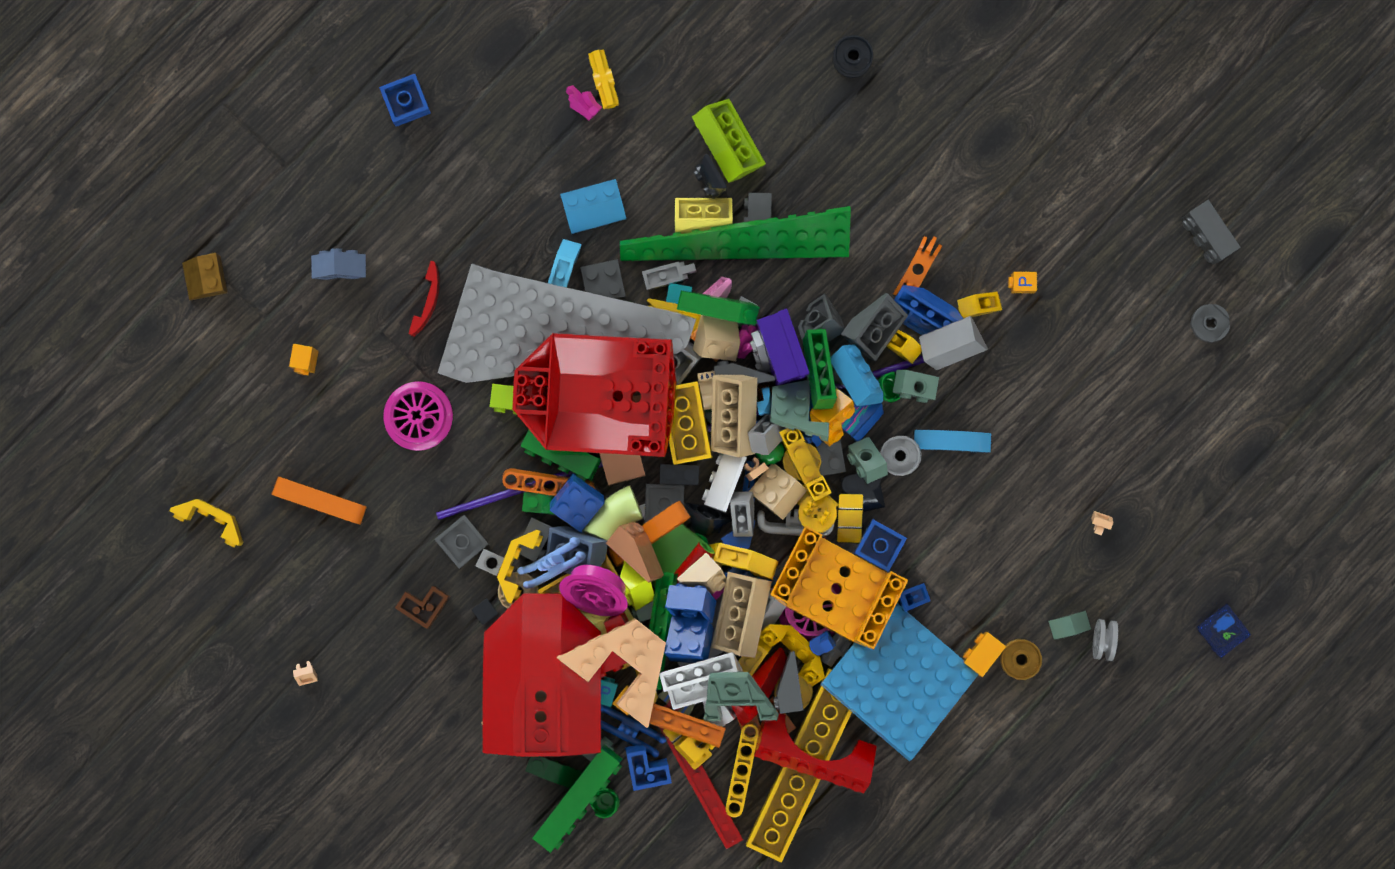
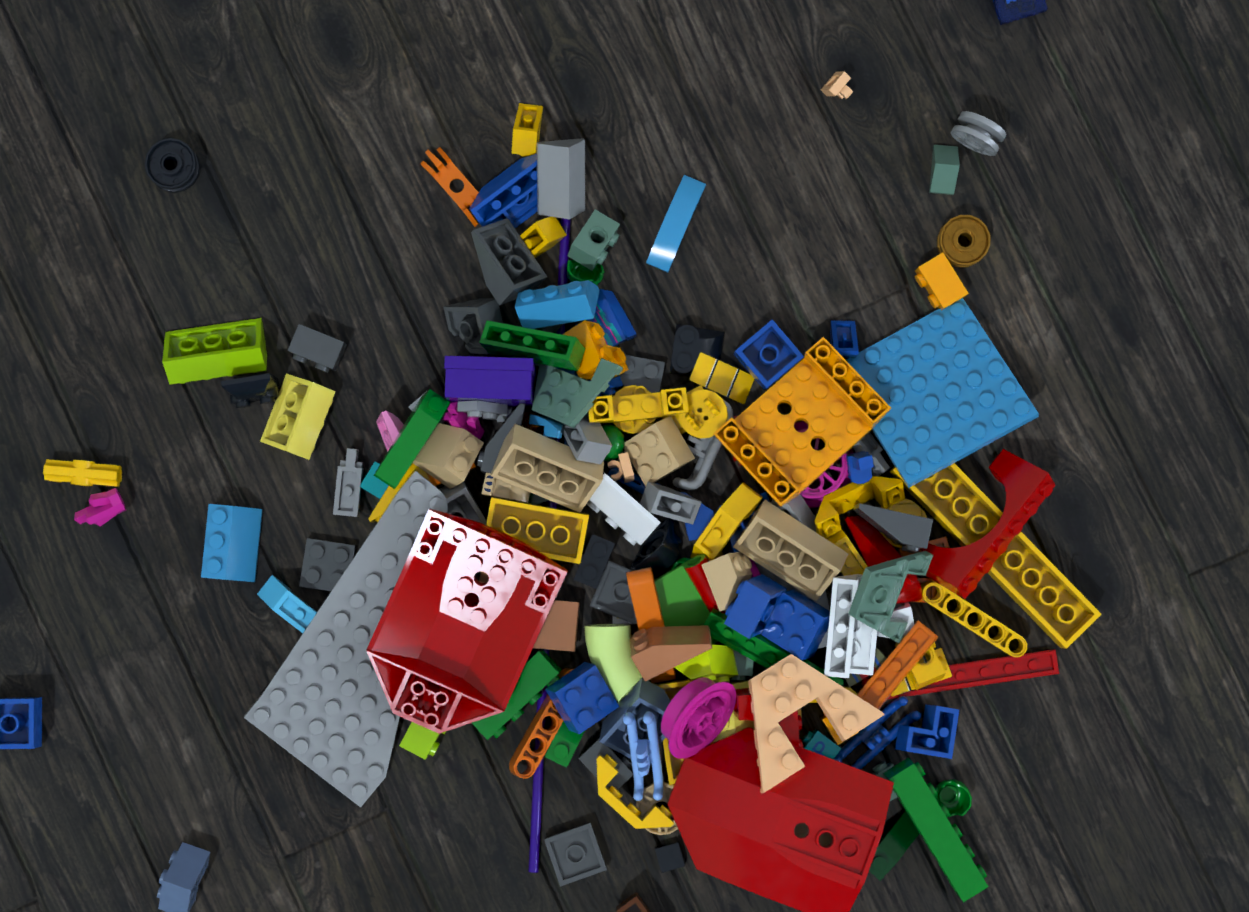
camera: 70 degrees left, 0 degrees up
dark pink piece [384,382,453,451] -> none
red slope [408,261,439,337] -> none
light grey brick [476,549,504,576] -> none
green wing [620,206,851,261] -> none
sand green brick [847,437,888,484] -> none
light grey wheel [880,436,922,476] -> none
light orange brick [1008,272,1037,293] -> none

